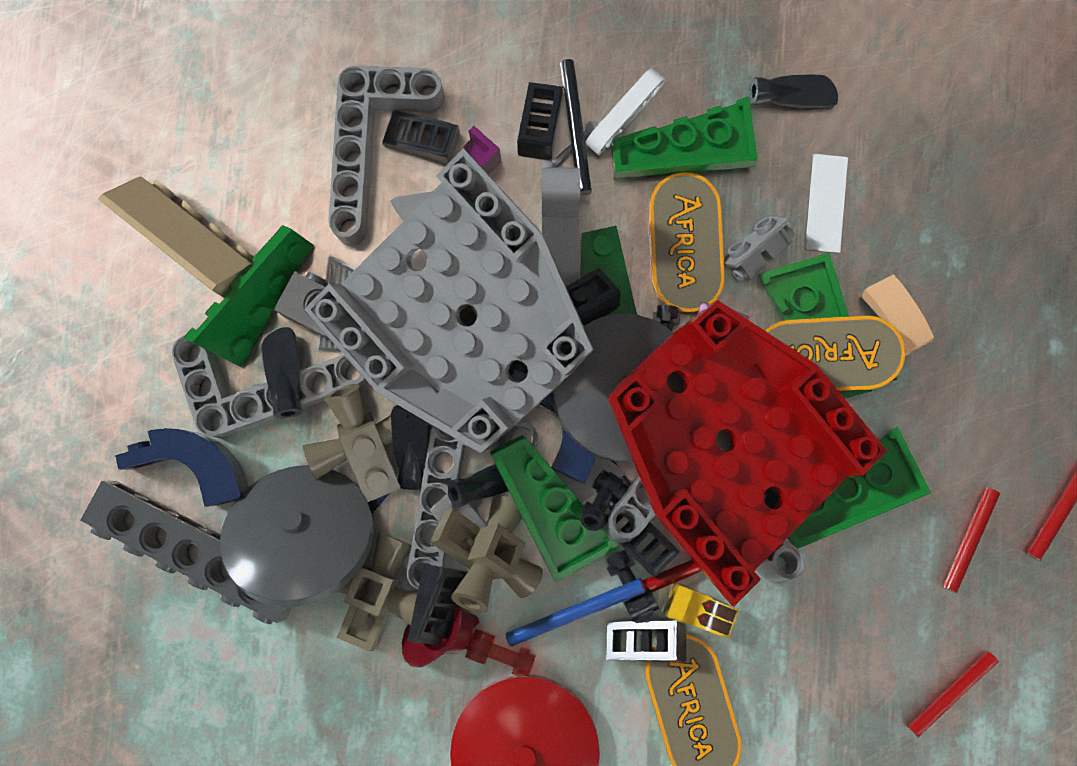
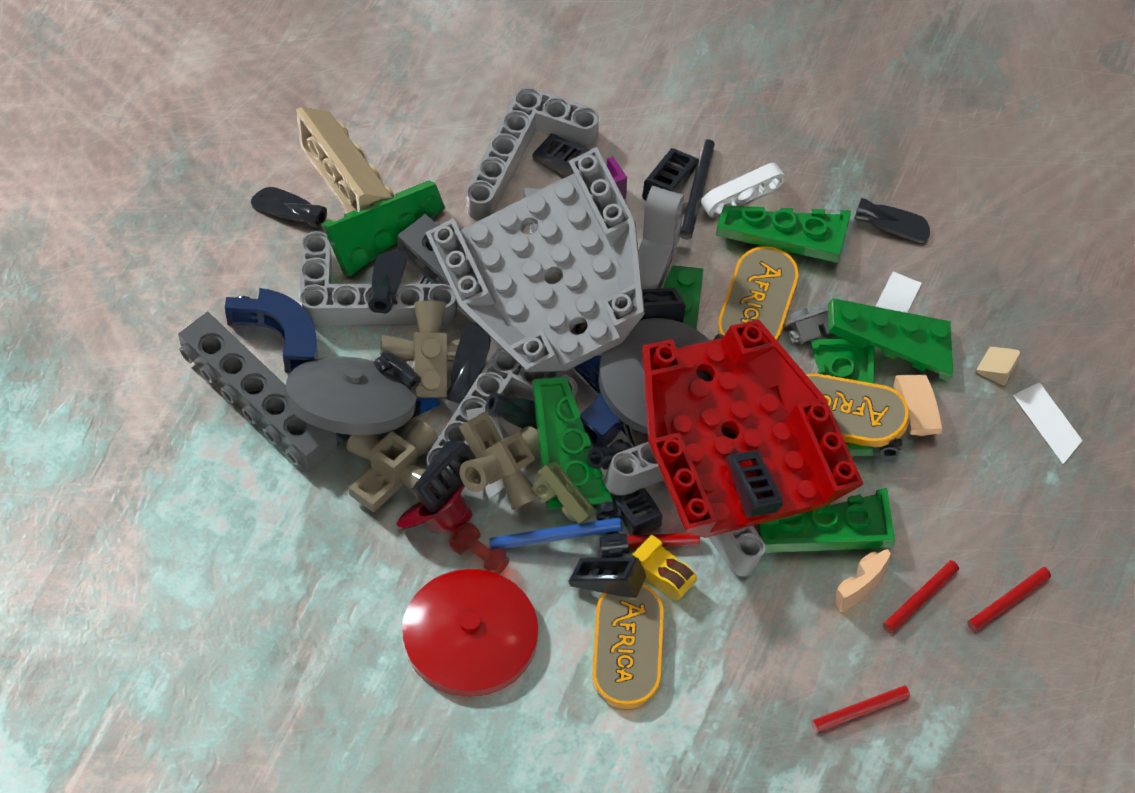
camera: 15 degrees right, 25 degrees down
none -> black piece [251,187,327,229]
none -> black arm [374,352,421,389]
none -> olive hinge [531,461,597,524]
none -> black slope [726,450,784,518]
none -> green wing [828,298,954,382]
none -> light nougat slope [834,549,891,613]
none -> tan slope [976,346,1021,386]
none -> white sticker [1013,382,1083,464]

